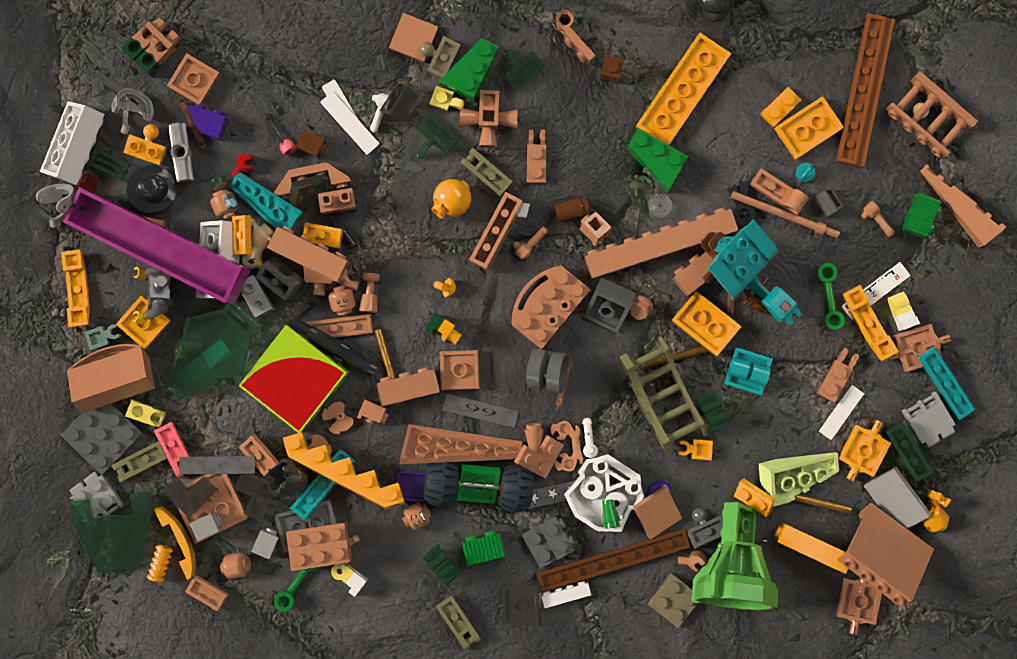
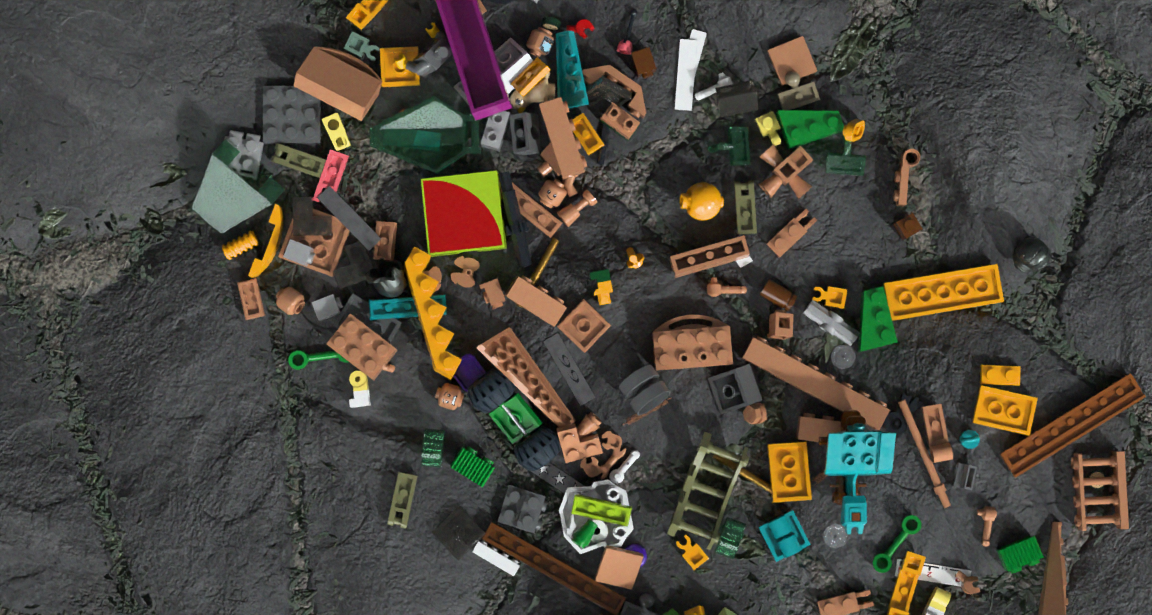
camera: 45 degrees right, 0 degrees up
none -> lime tile [571,494,632,527]
none -> light grey piece [803,300,860,346]
none -> light orange plate [812,286,847,309]
none -> clear plate [823,524,848,549]
none -> light orange plate [843,119,865,142]
none -> nougat piece [955,570,980,594]

